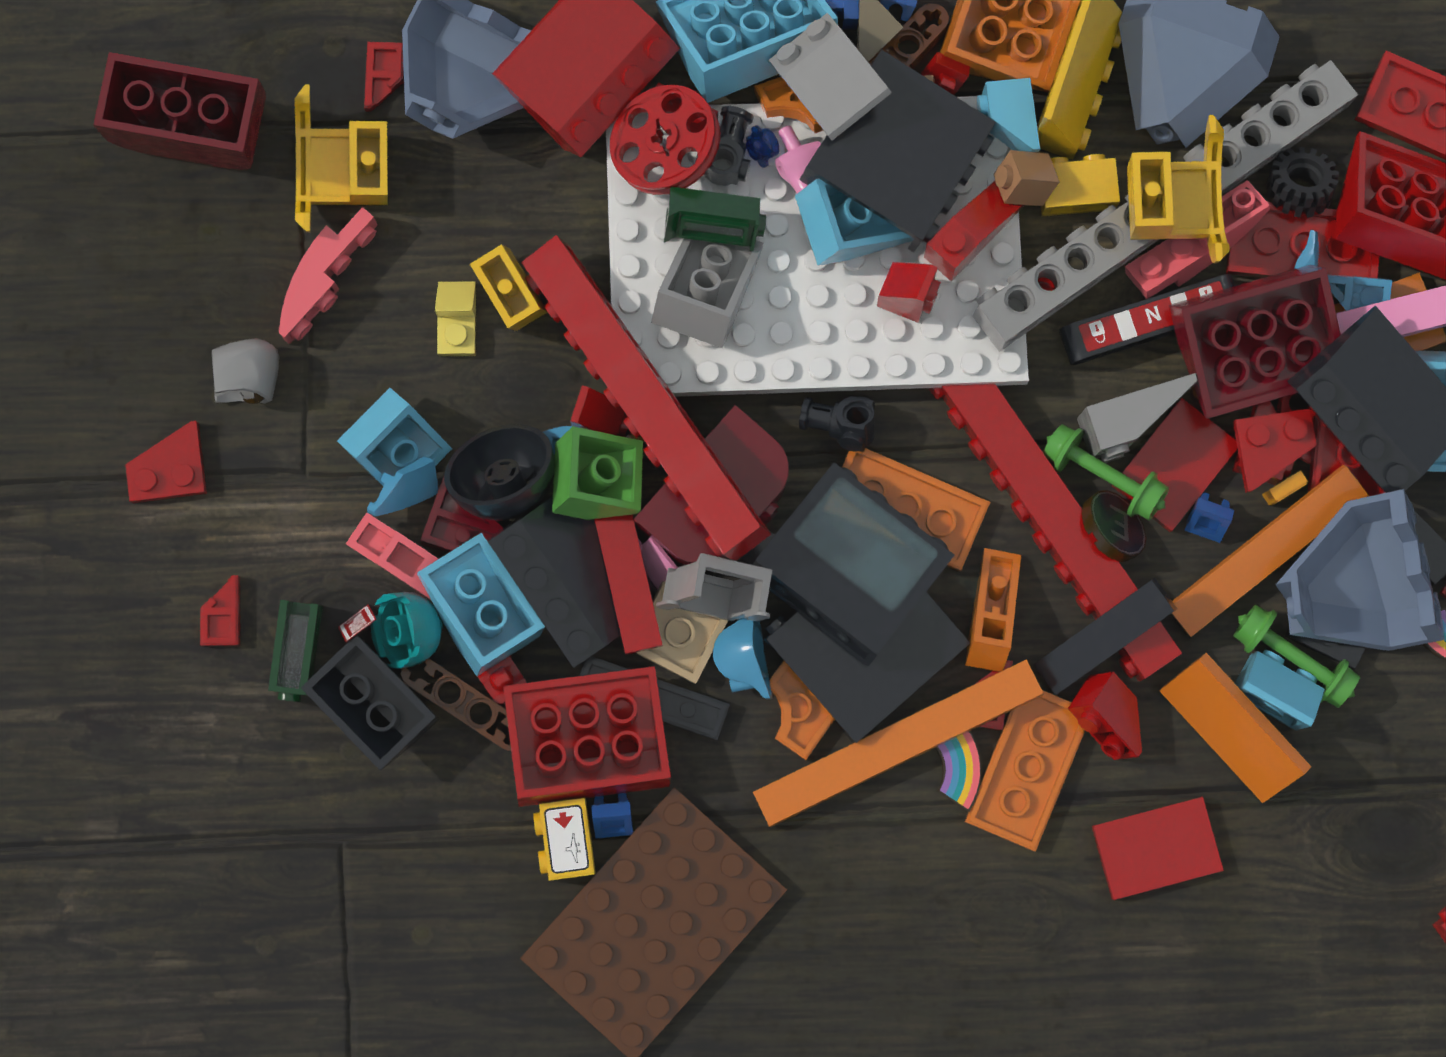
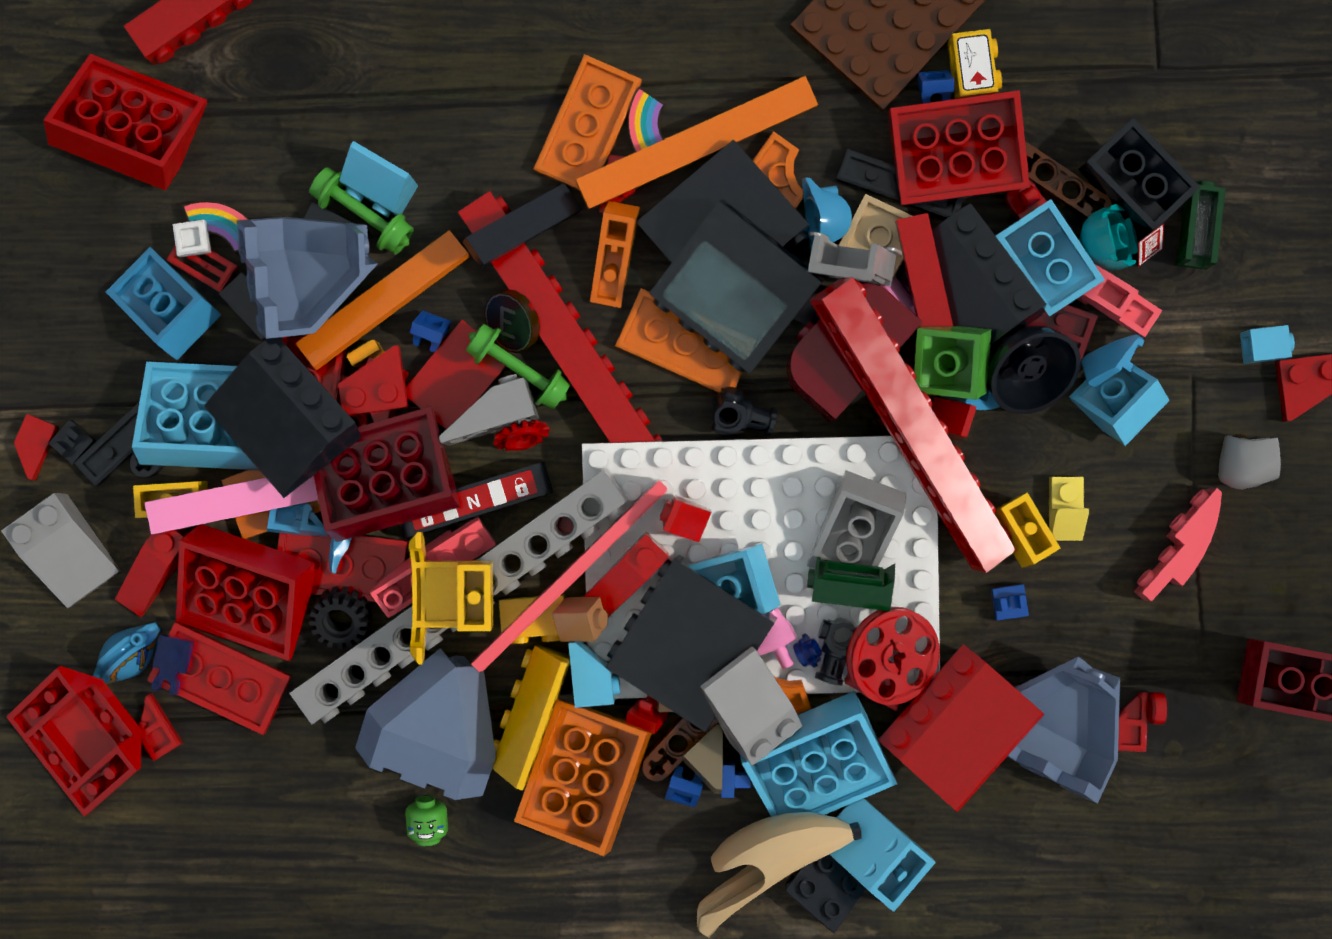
camera: 175 degrees left, 5 degrees up
red tile [200,575,240,646] -> none
yellow piece [295,84,388,232] -> none
red slope [1068,672,1142,760] -> none
red tile [1092,797,1224,900] -> none
orange tile [1159,653,1311,803] -> none
none -> coral tile [472,479,667,672]
none -> red gear [493,420,550,451]
none -> blue tile [990,584,1029,621]
none -> red tile [1147,692,1167,725]
none -> medium azure brick [1240,325,1295,364]

